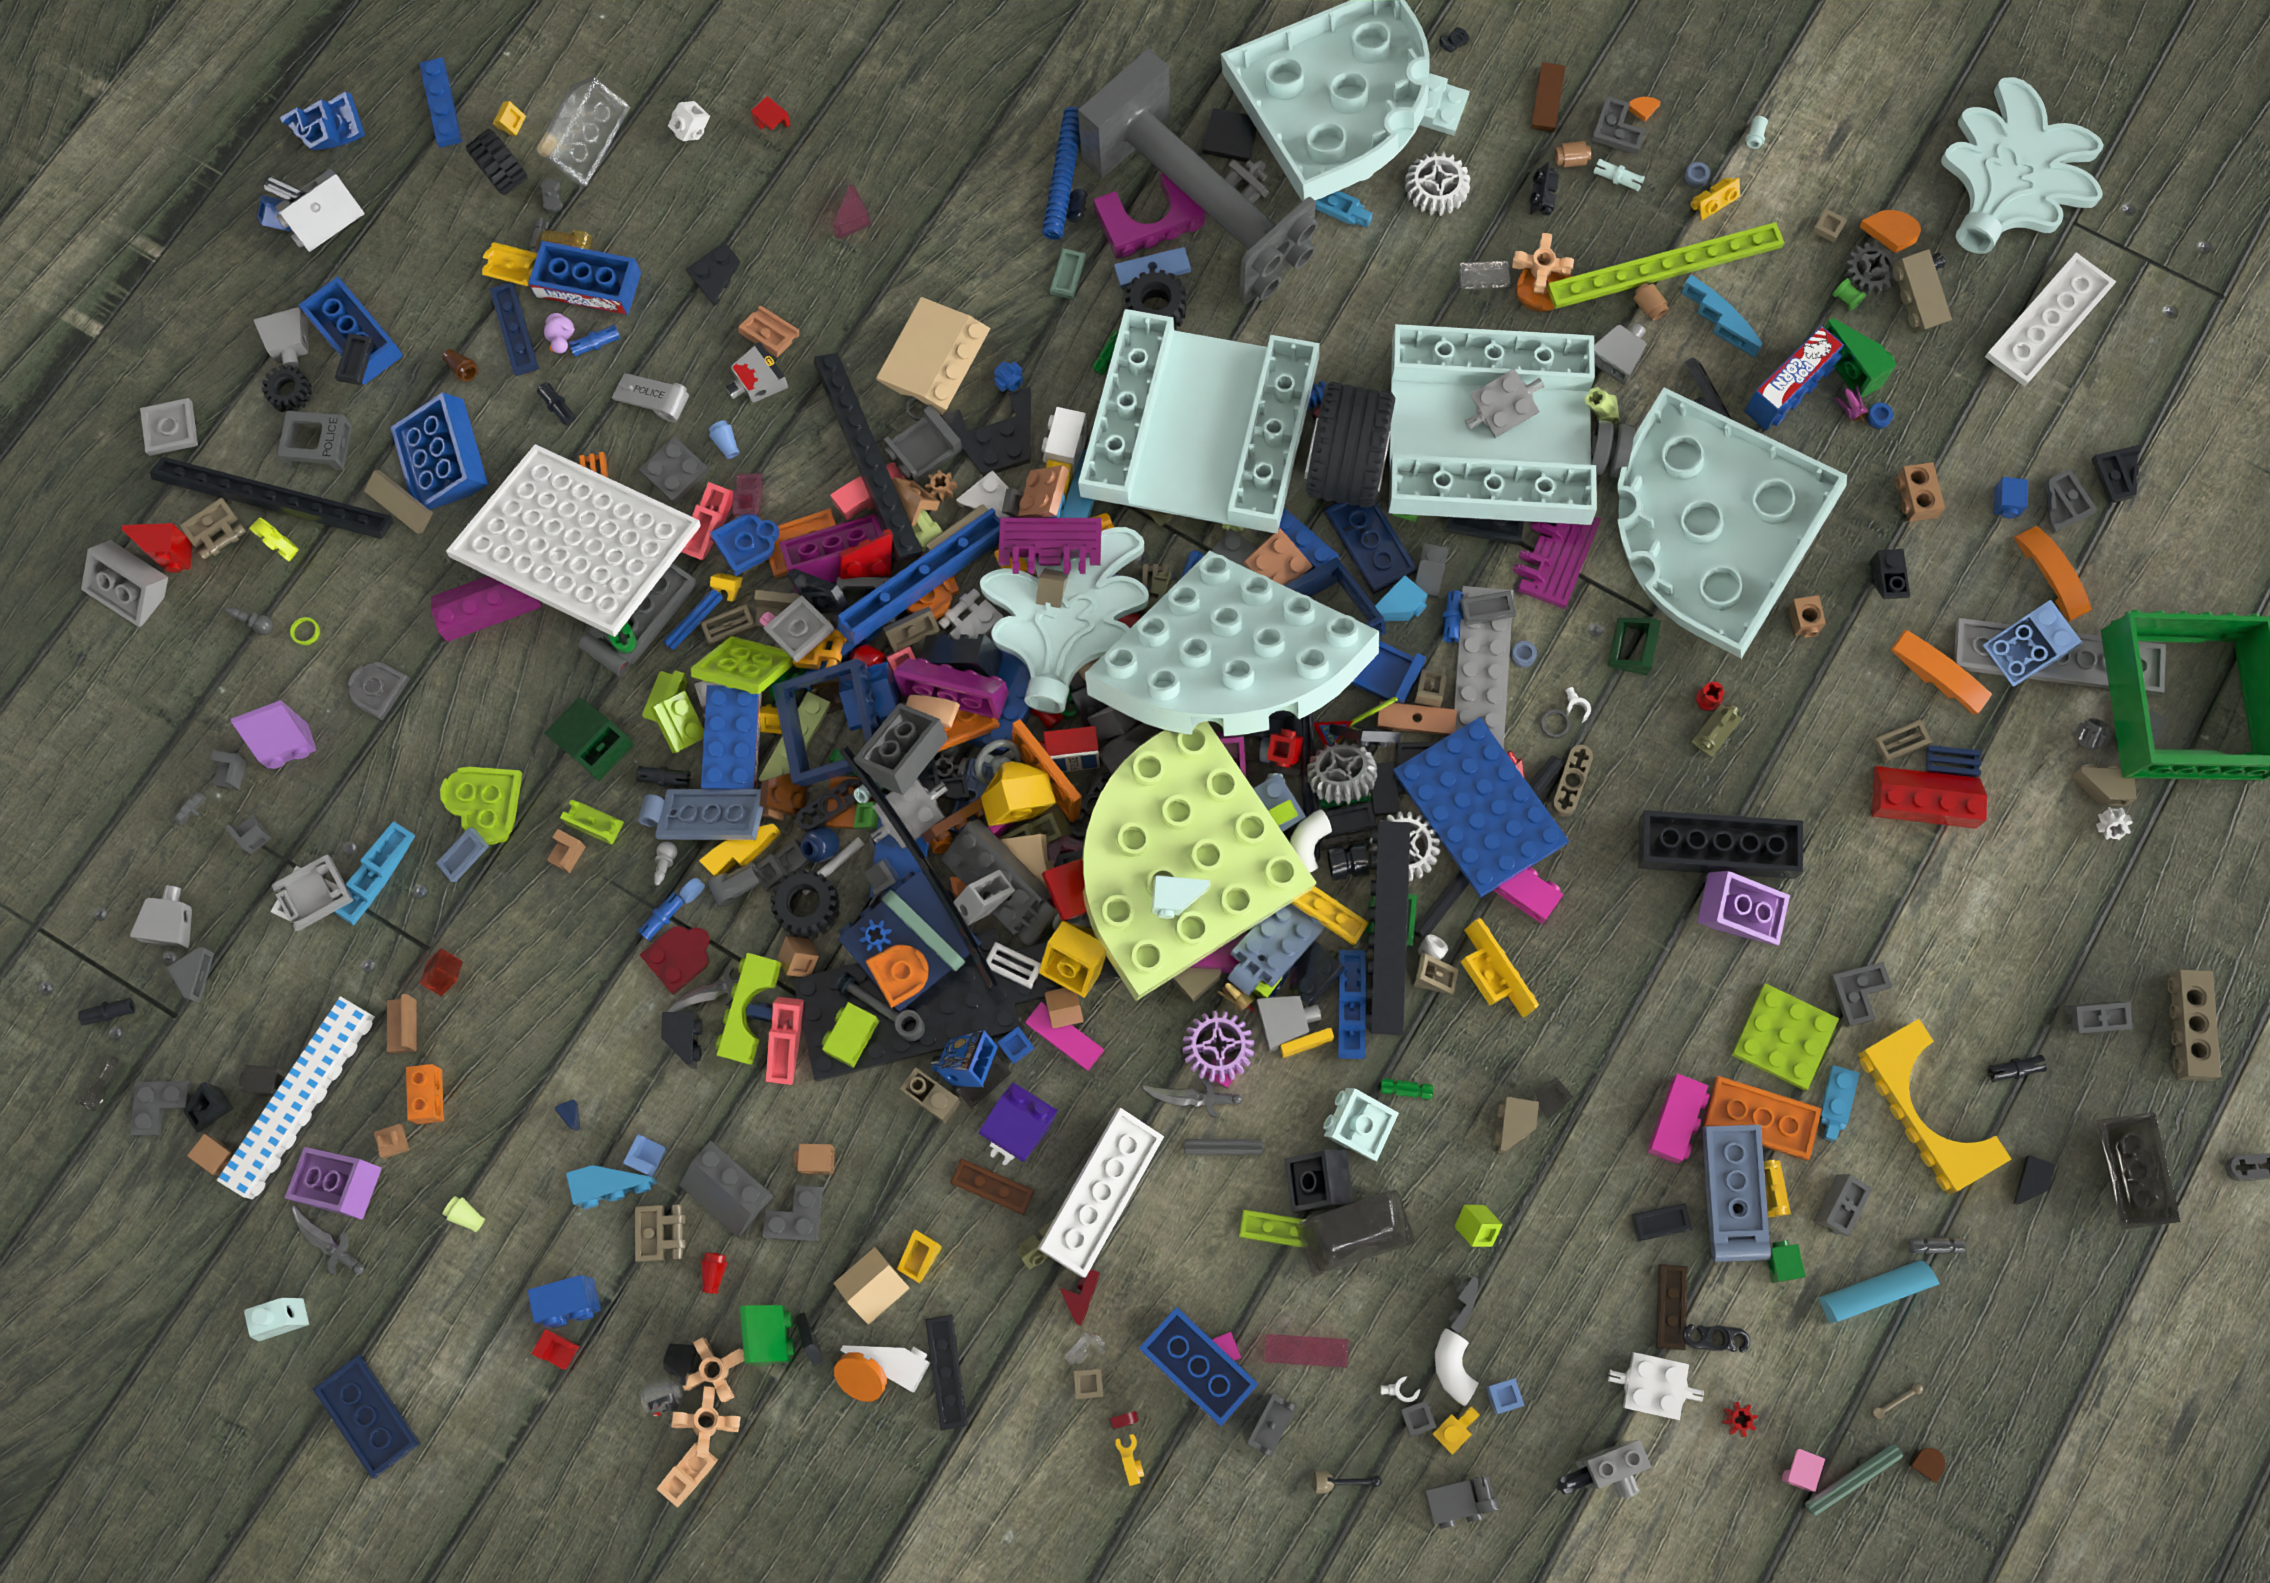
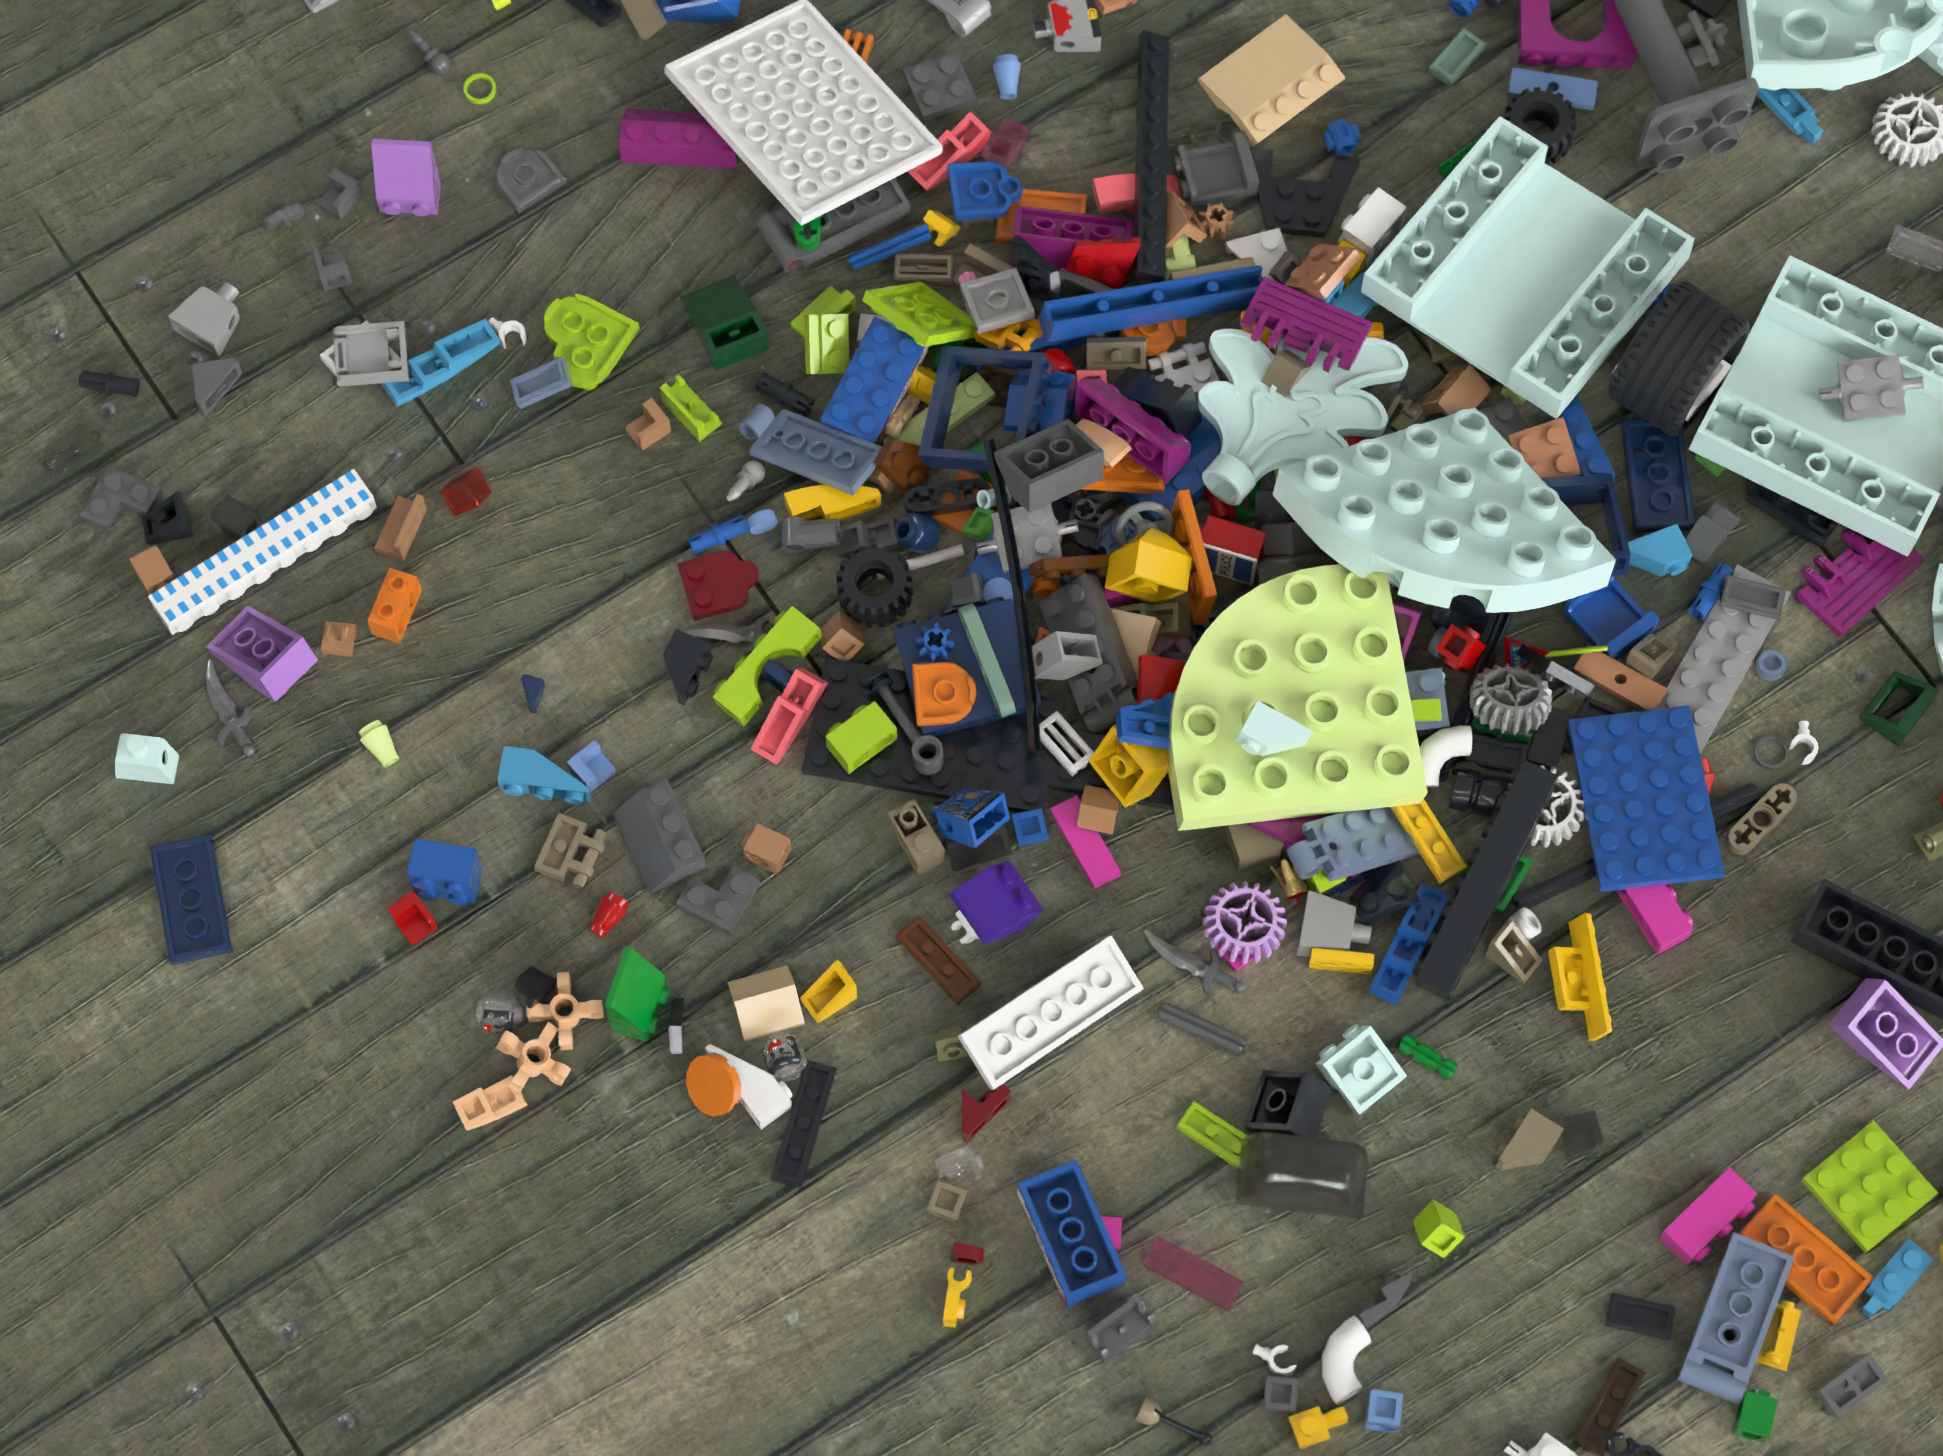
camera: 20 degrees right, 5 degrees down
none -> white piece [488,317,527,348]
none -> head [762,1032,807,1082]
none -> tan axle [884,394,920,437]
none -> medium blue tile [983,577,1013,601]
none -> blue wing [1115,693,1174,750]
none -> medium nougat panel [1420,363,1491,417]

